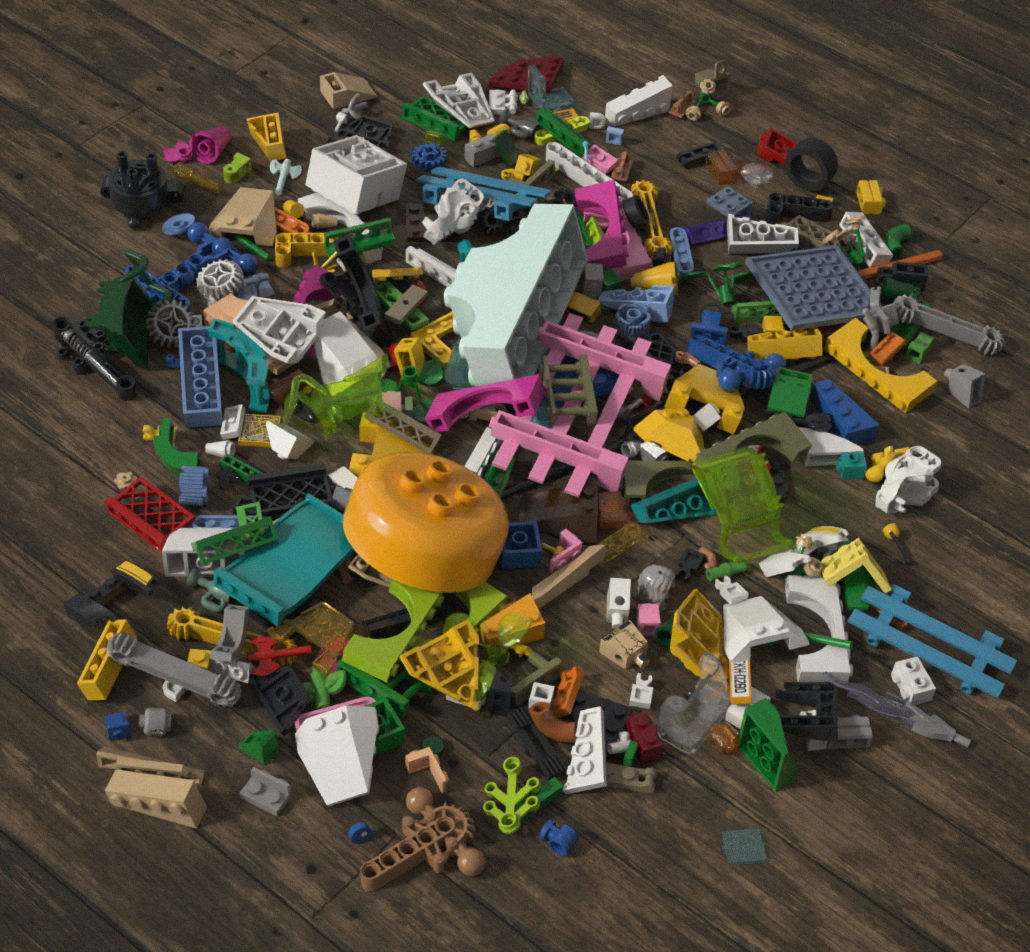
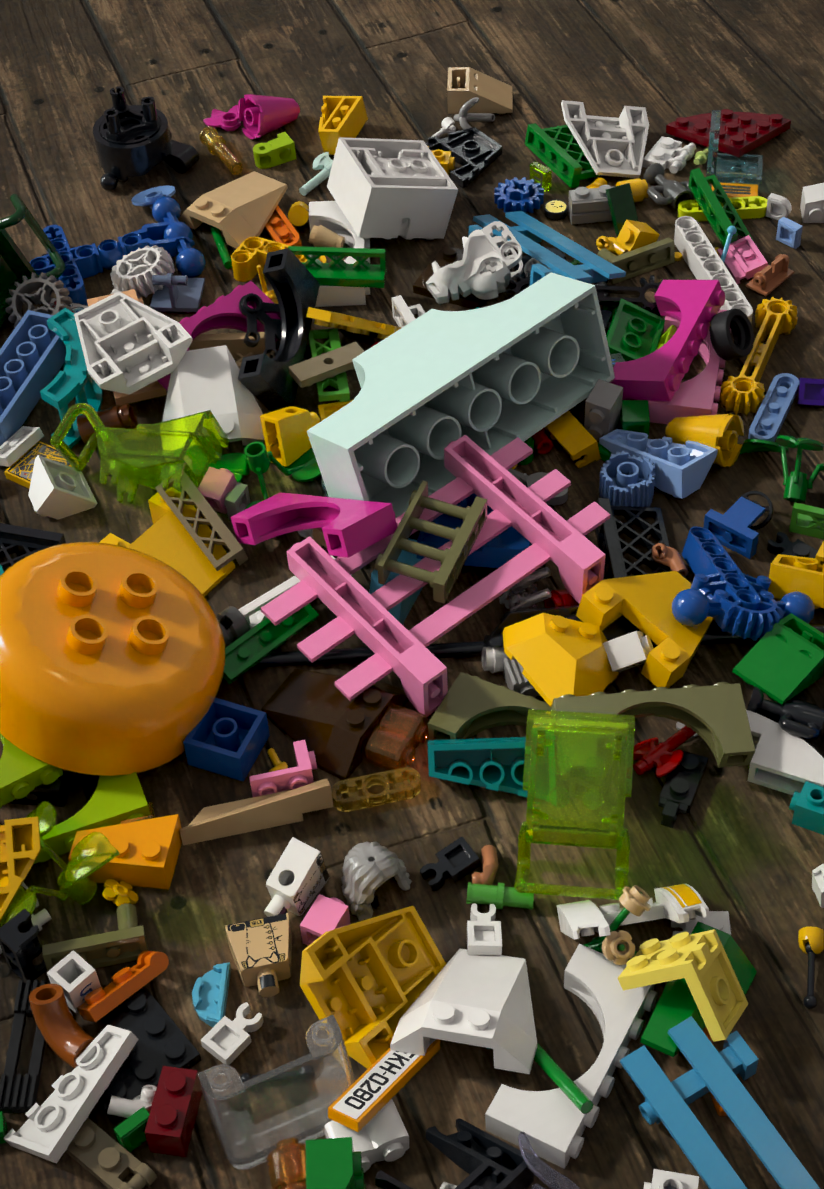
camera: 35 degrees right, 0 degrees up
black hinge [652,247,671,267] -> none
none -> medium azure tile [192,962,231,1027]
none -> tile [544,200,567,220]

